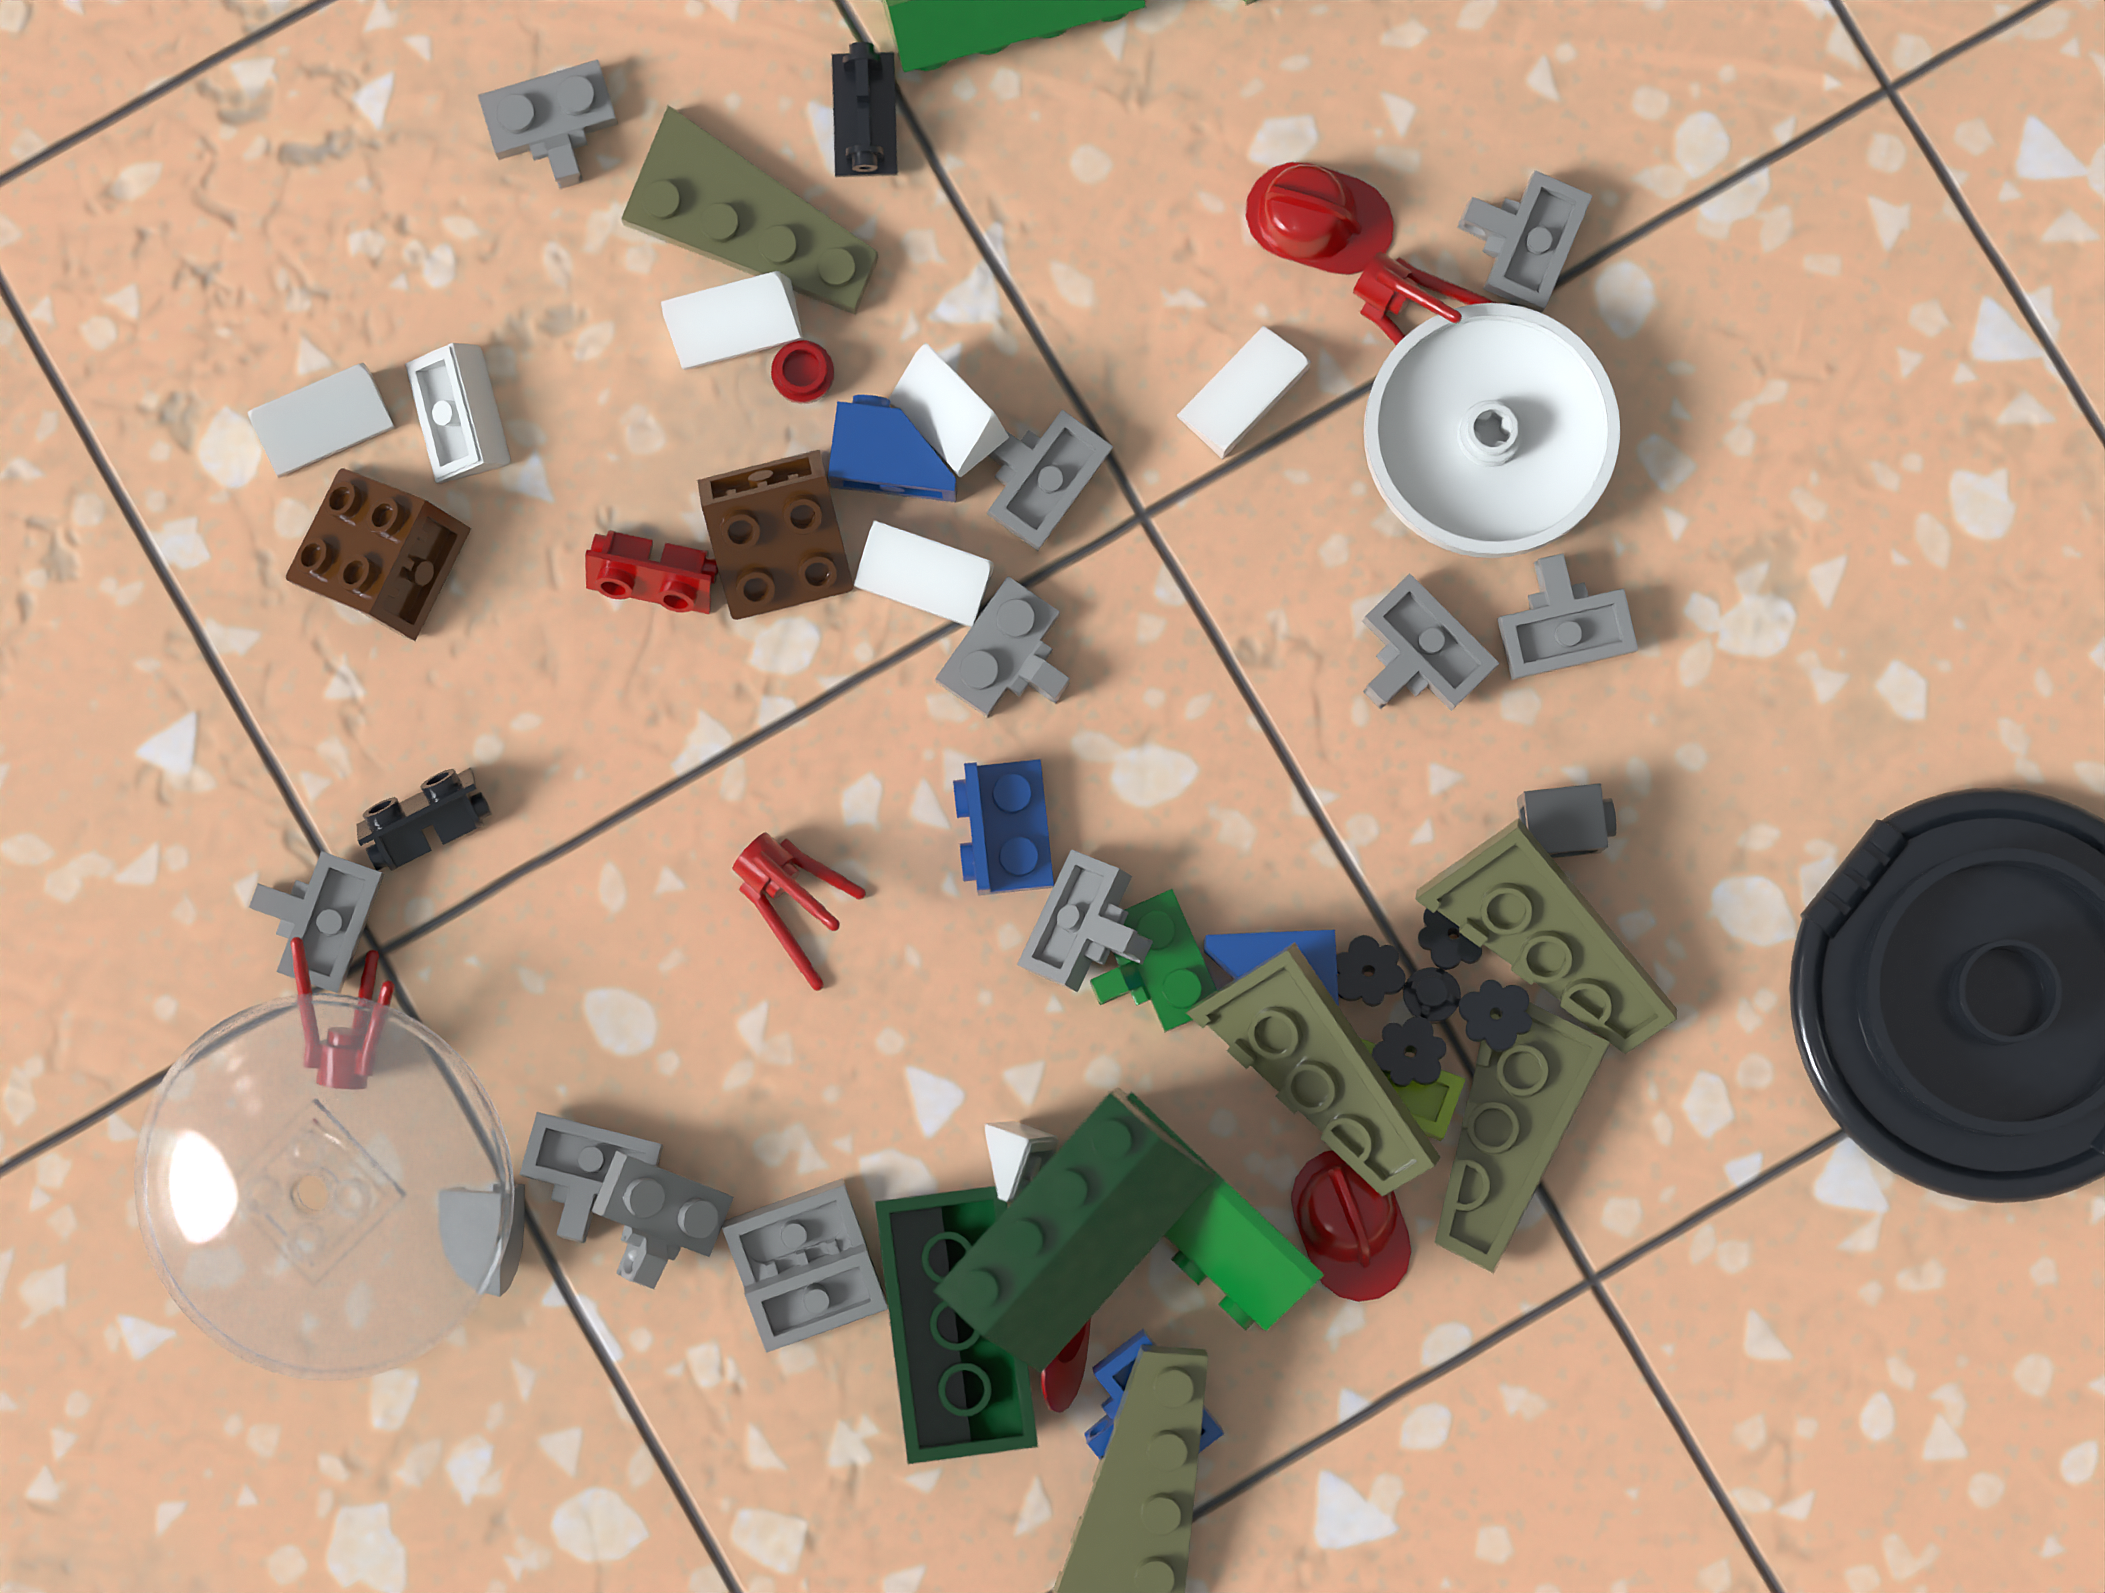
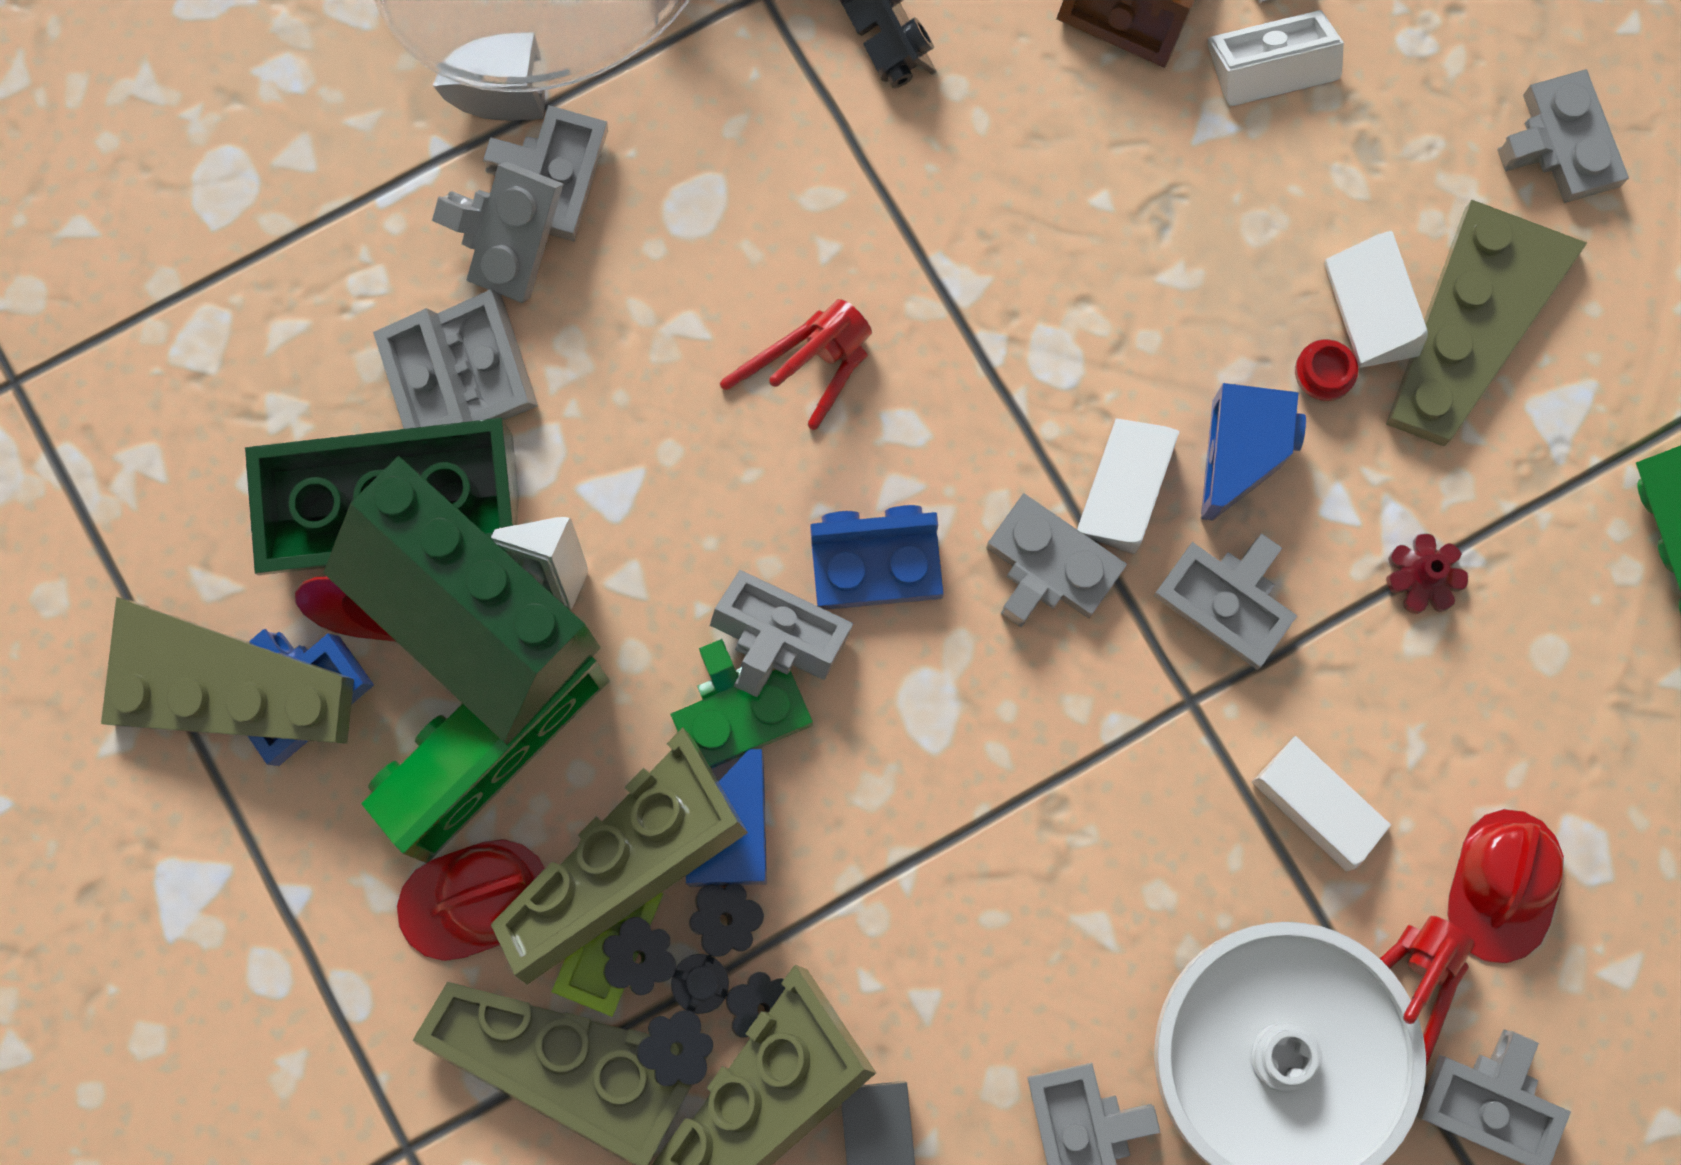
camera: 90 degrees right, 5 degrees down
red hinge [585,530,718,614] -> none
reddish brown bracket [697,449,854,620] -> none
black hinge [832,42,898,177] -> none
white slope [889,343,1009,478] -> none
light grey hinge [1362,573,1500,711] -> none
none -> dark red plant [1386,533,1468,614]

